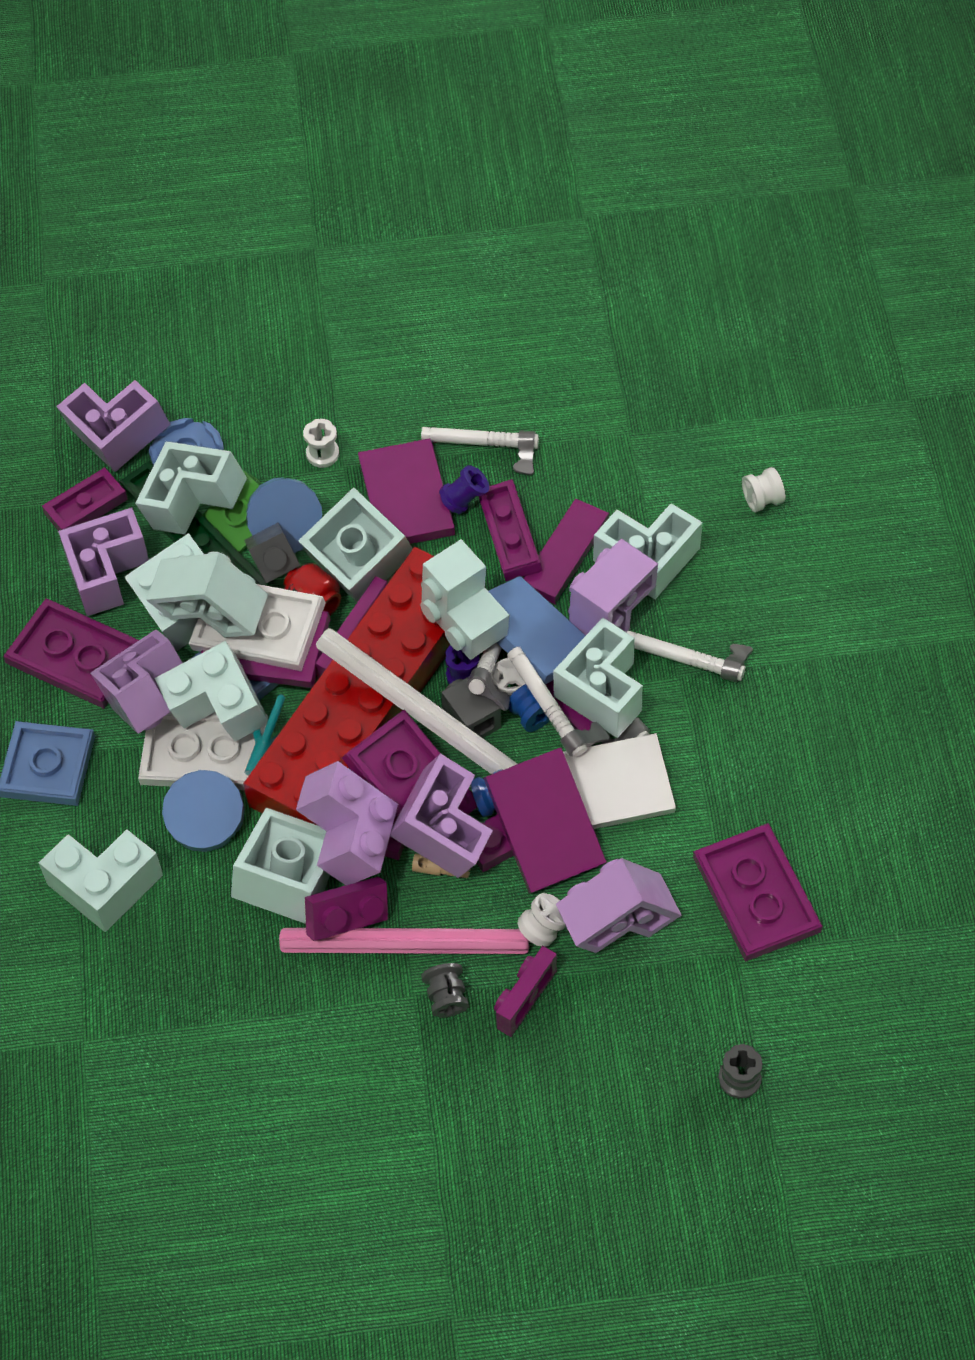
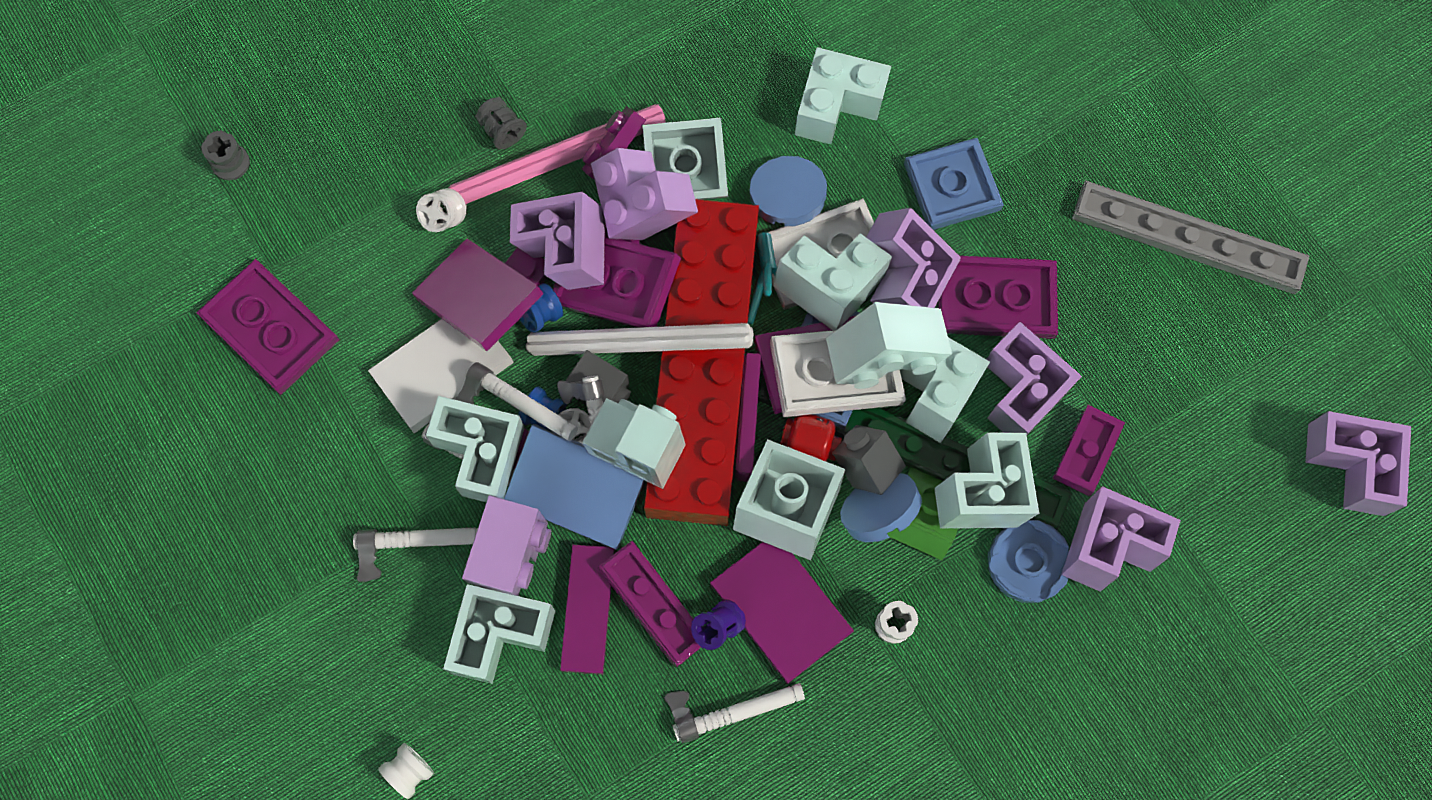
camera: 150 degrees right, 15 degrees up
magenta plate [494,945,557,1037] -> none
lavender brick [556,858,682,953] -> none

